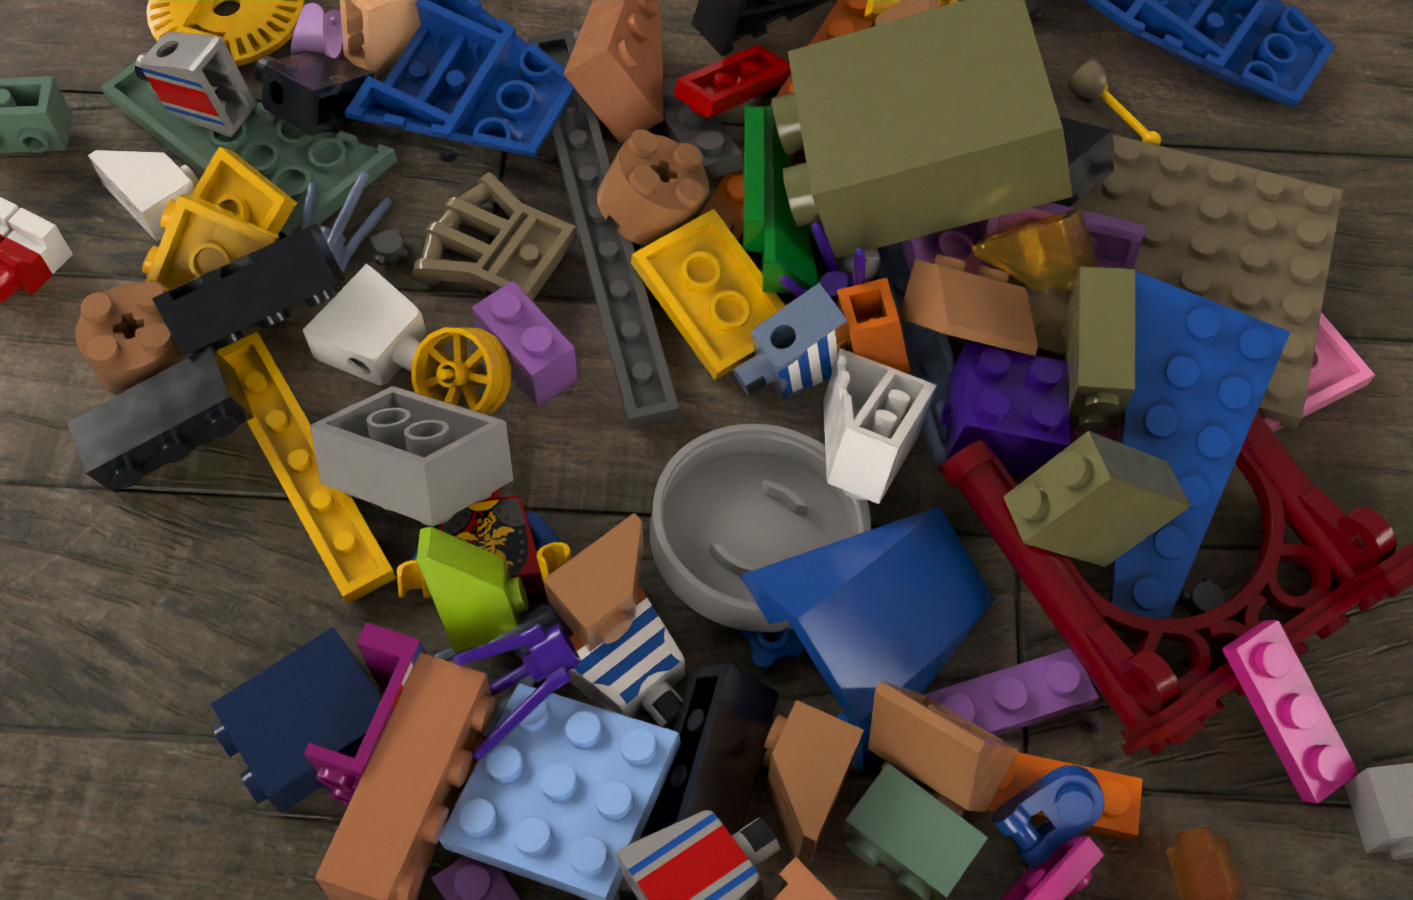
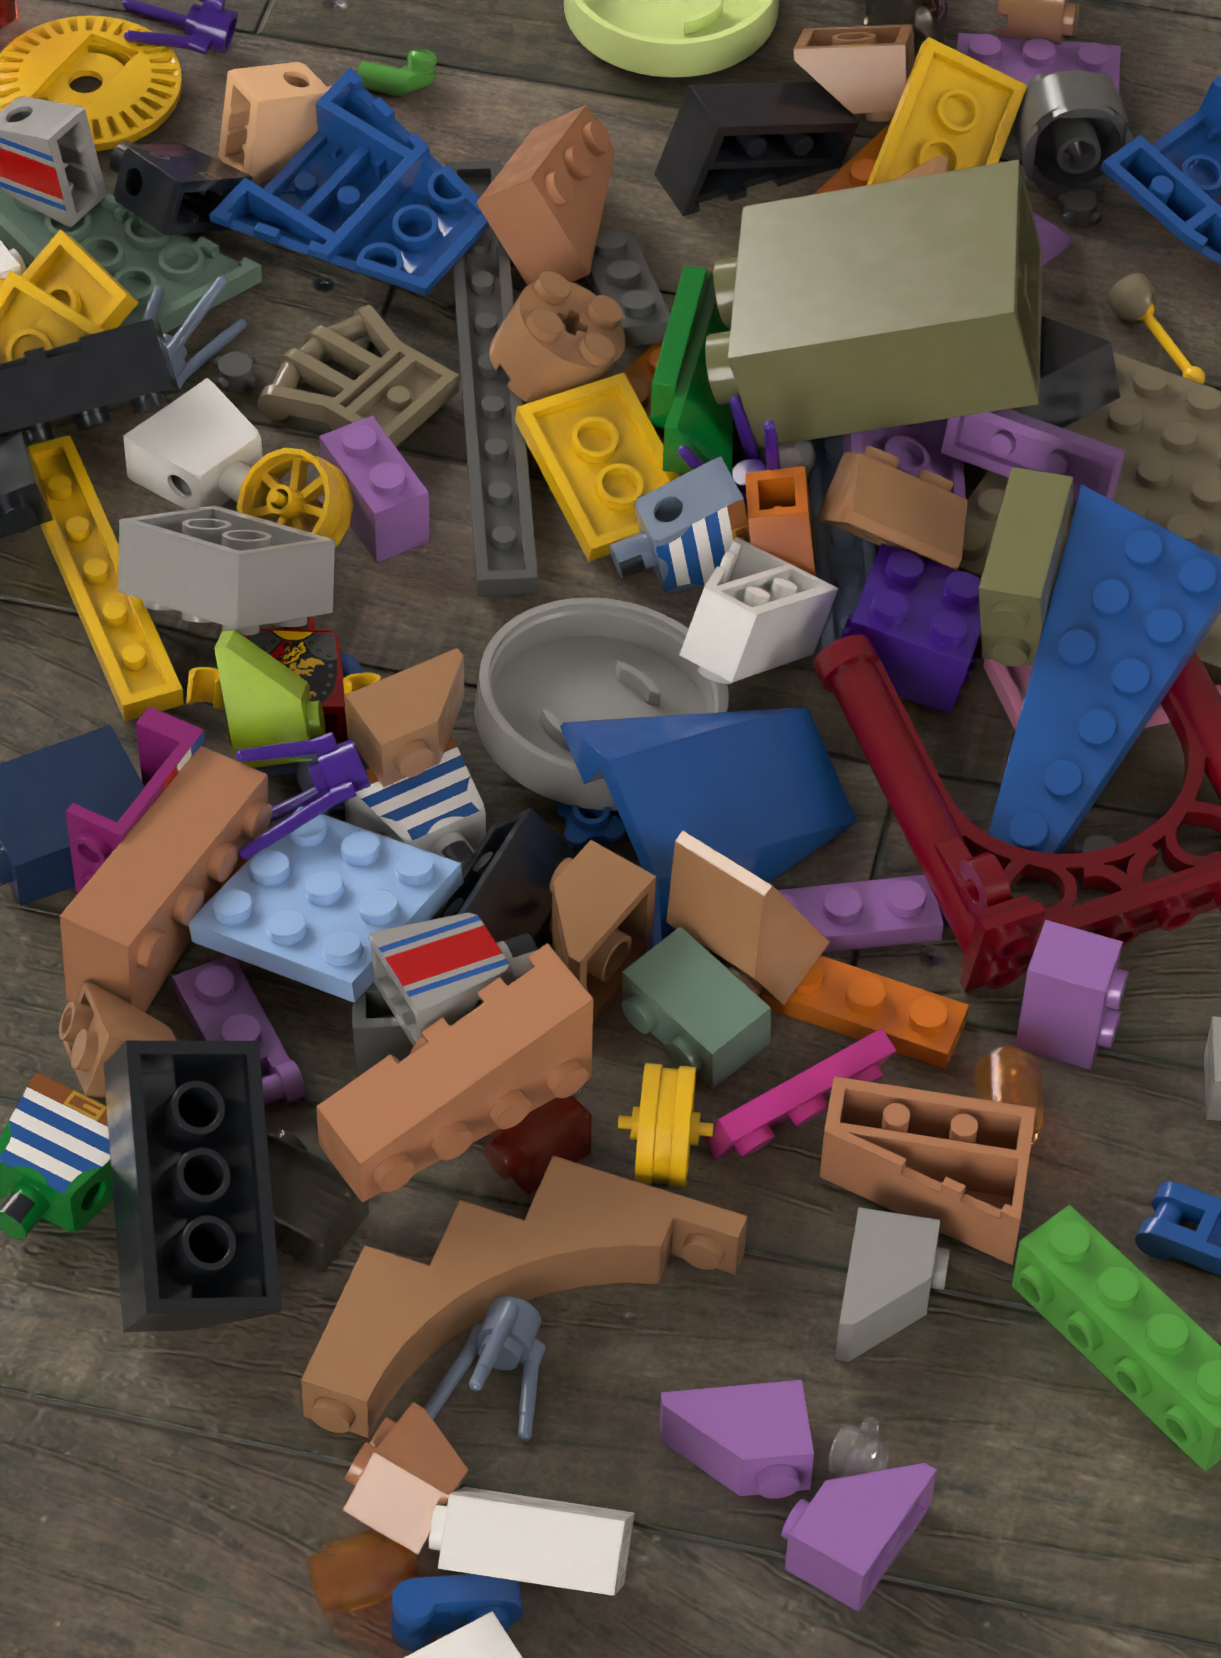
camera: 10 degrees right, 10 degrees down
lavender helmet [291,2,343,60] -> none
red plate [673,45,791,118] -> none
clear yellow slope [972,207,1099,293] -> none
blue plate [991,765,1104,868] -> none
olive brick [1004,431,1191,567] -> none
dark pink plate [1222,620,1359,804] -> none
none -> medium lavender brick [1015,920,1129,1070]

